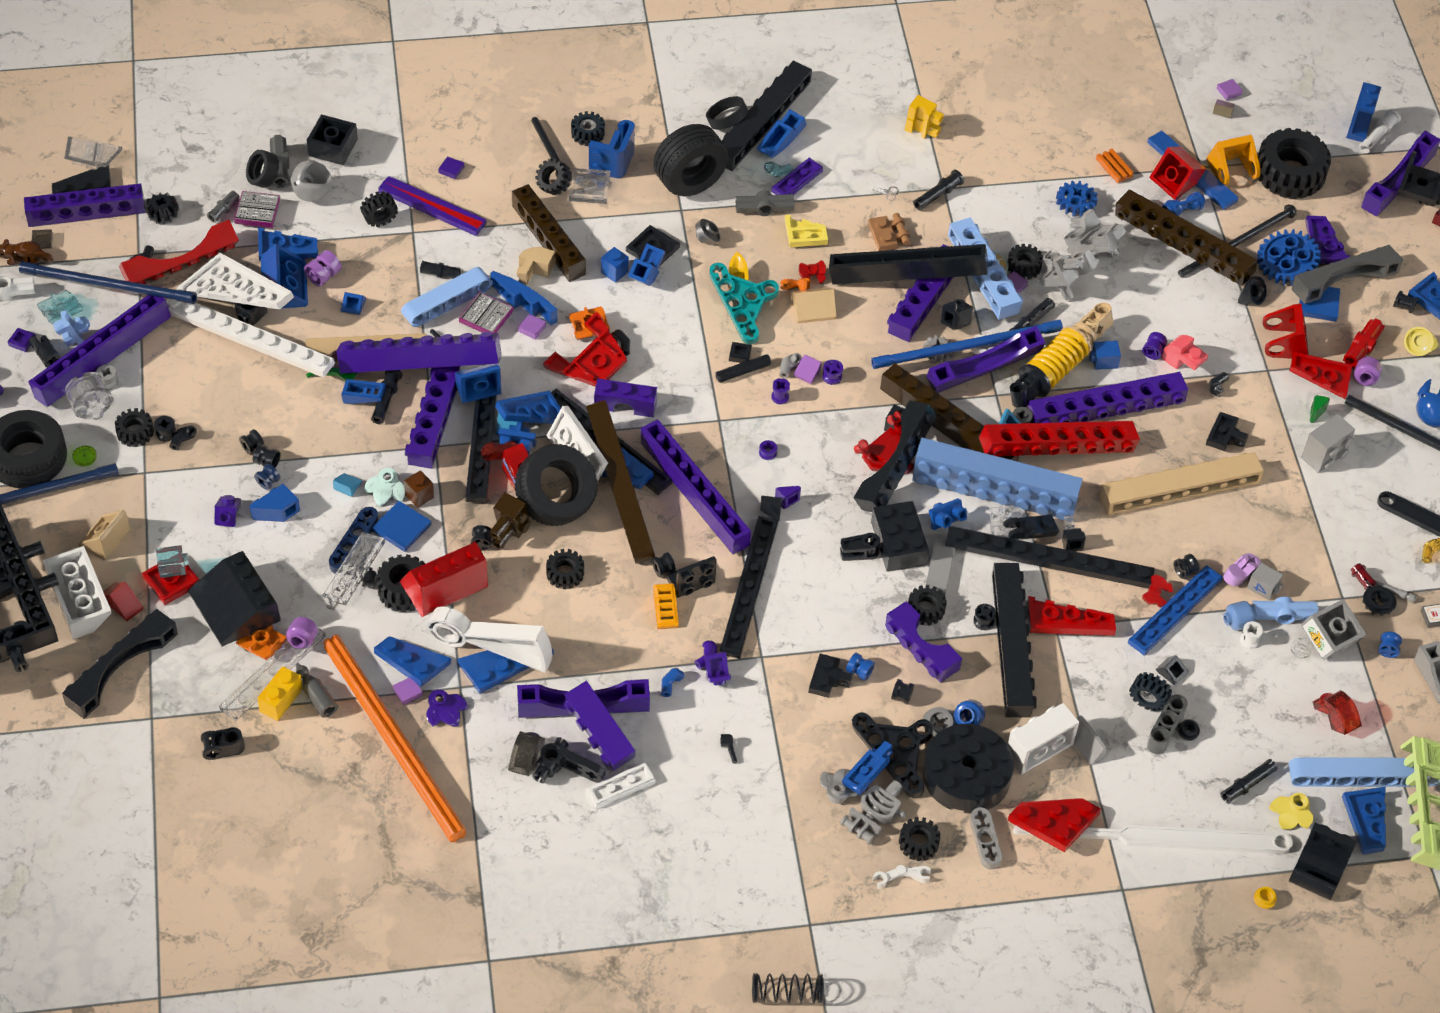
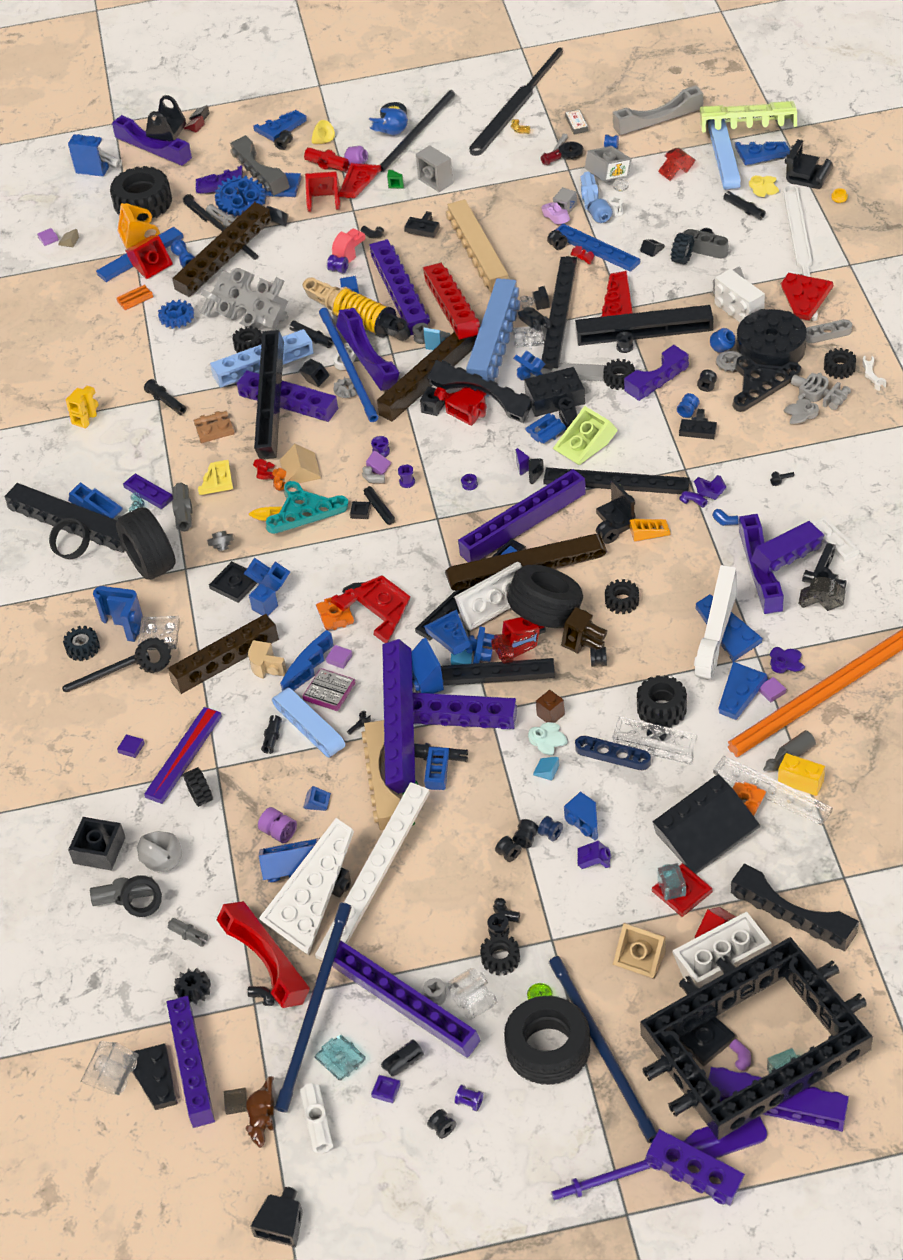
camera: 85 degrees left, 5 degrees down
light blue hips [53,310,90,346] -> none
black piece [201,727,245,760] -> none
tile [234,191,281,228] -> none
blue wing [258,227,318,262] -> none
medium lavender head [286,617,318,649] -> none
blue tile [372,501,431,552] -> none
red slope [400,542,488,617] -> none
dark purple arch [594,379,657,418] -> none
blue hinge [842,741,893,795] -> none
clear hand [872,186,899,201] -> none
none -> light grey pin [206,204,236,228]
none -> blue piece [525,413,566,444]
none -> yellowish green slope [553,406,618,465]

